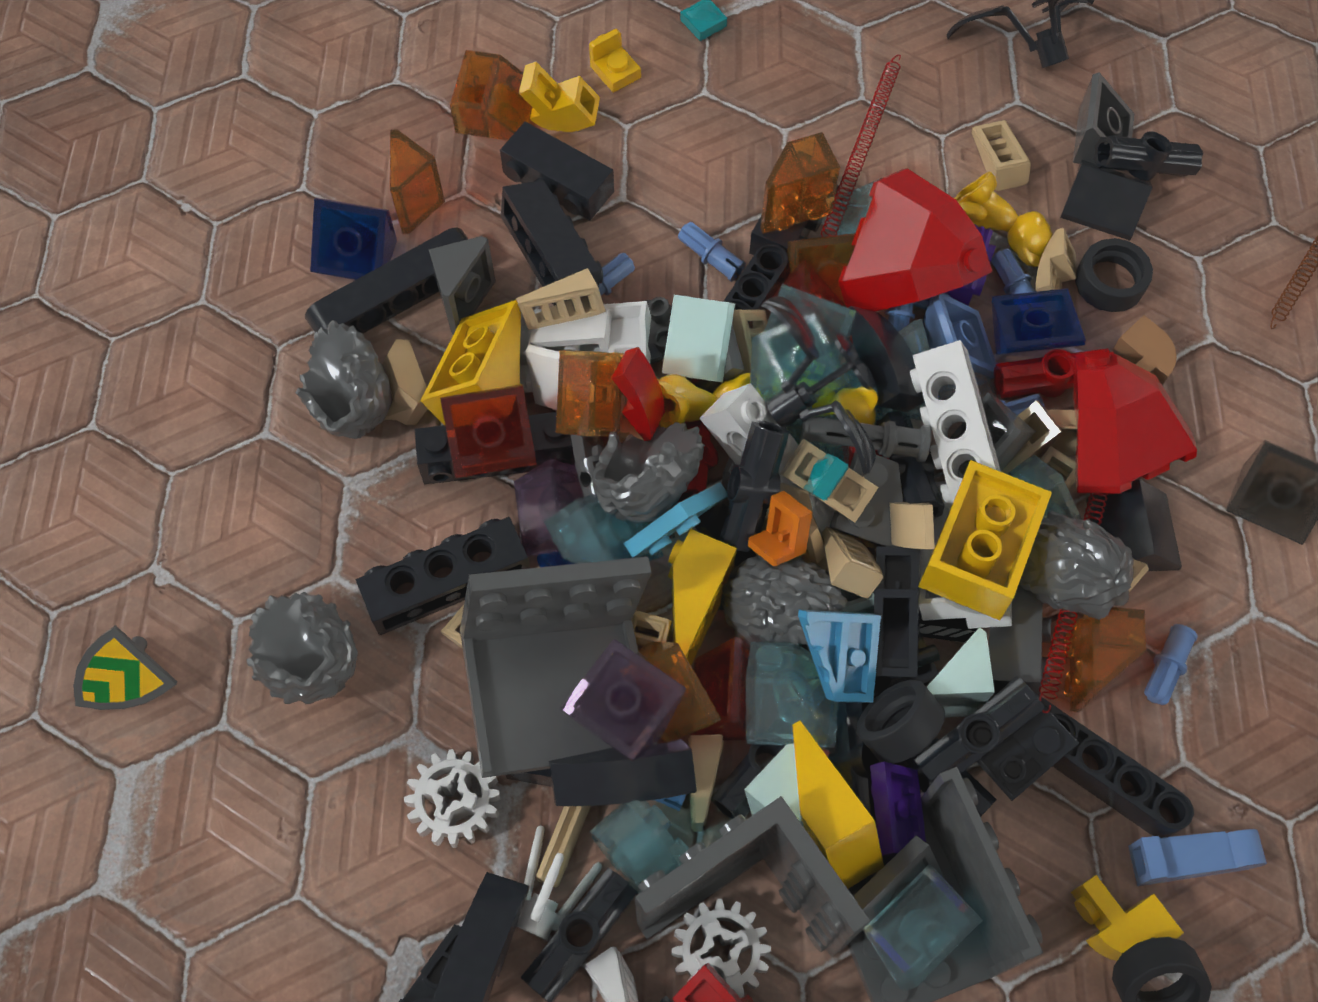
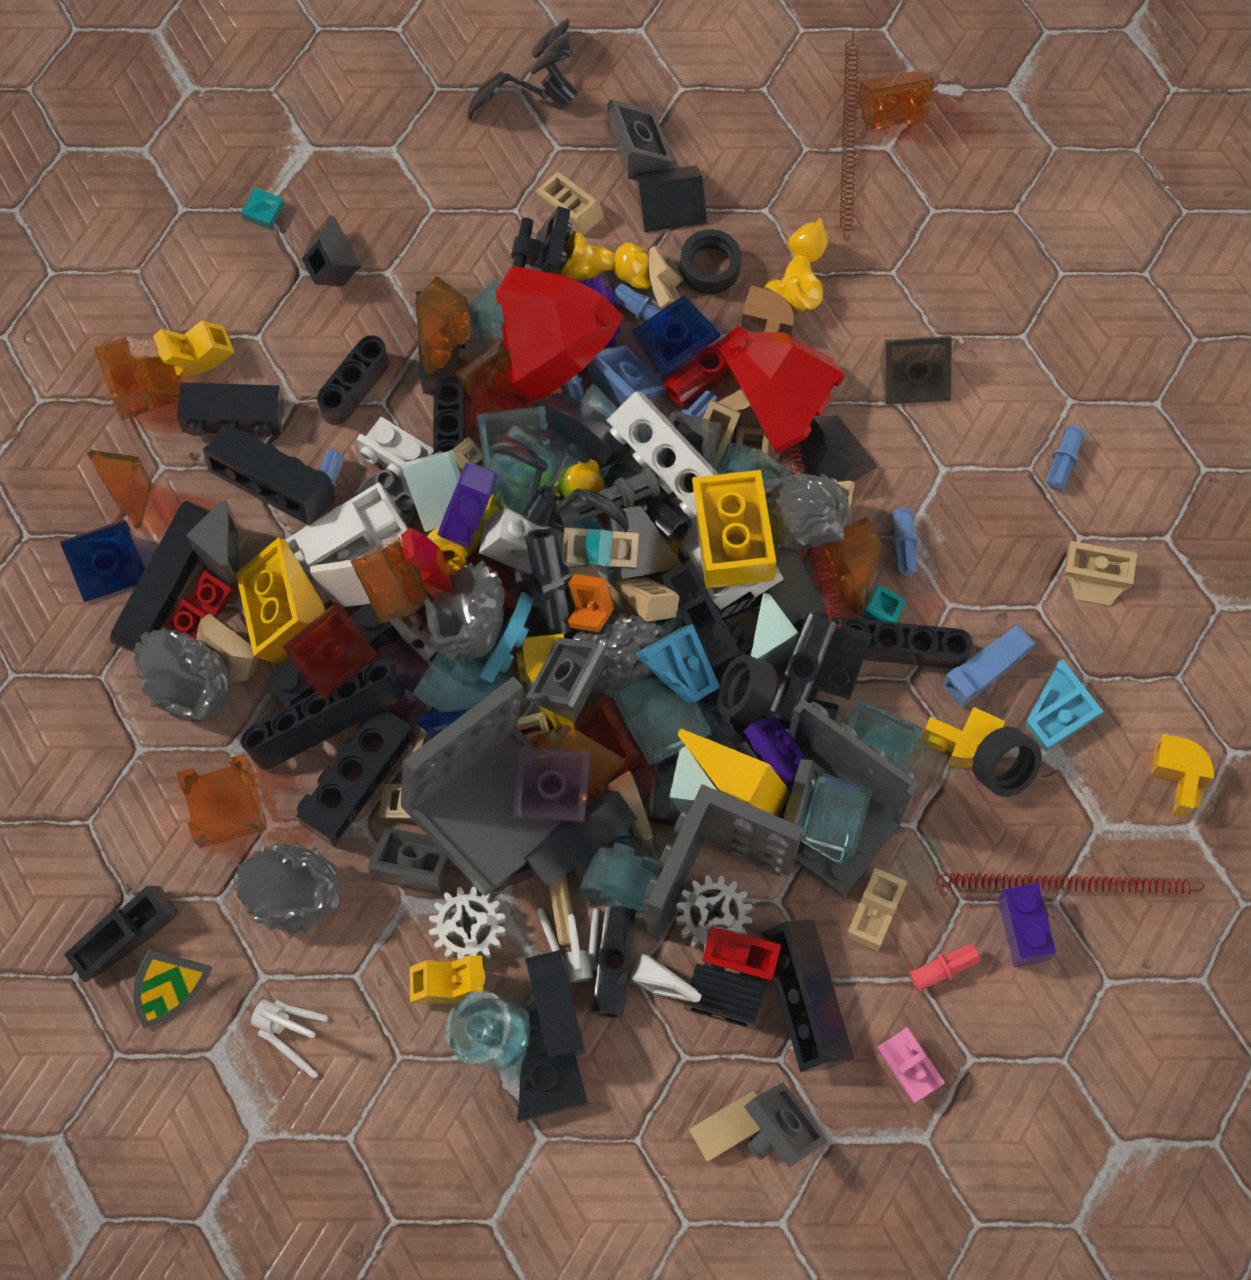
camera: 30 degrees left, 5 degrees up
tan slope [516,268,606,330] -> none
yellow bracket [589,29,641,93] -> none
medium blue axle [678,222,746,282] -> none
red piece [821,54,901,247] -> none
tan slope [890,502,935,549] -> none
black piece [1093,131,1203,181] -> none
none -> black slope [64,885,180,982]
none -> red slope [164,571,236,639]
none -> clear orange panel [176,754,267,848]
none -> black beam [240,659,406,770]
none -> white plant [251,999,329,1078]
none -> black slope [302,215,361,287]
none -> black beam [317,335,389,425]
none -> white bracket [356,417,433,477]
none -> dark grey slope [368,827,450,894]
none -> yellow brick [409,955,486,1004]
none -> dark purple brick [437,462,498,547]
none -> clear light blue brick [445,991,530,1071]
none -> black plate [511,206,572,274]
none -> dark grey slope [526,638,607,722]
none -> yellow animal [764,217,829,315]
none -> clear light blue slope [847,699,923,768]
none -> teal tile [861,584,907,623]
none -> medium azure wing [1025,659,1103,752]

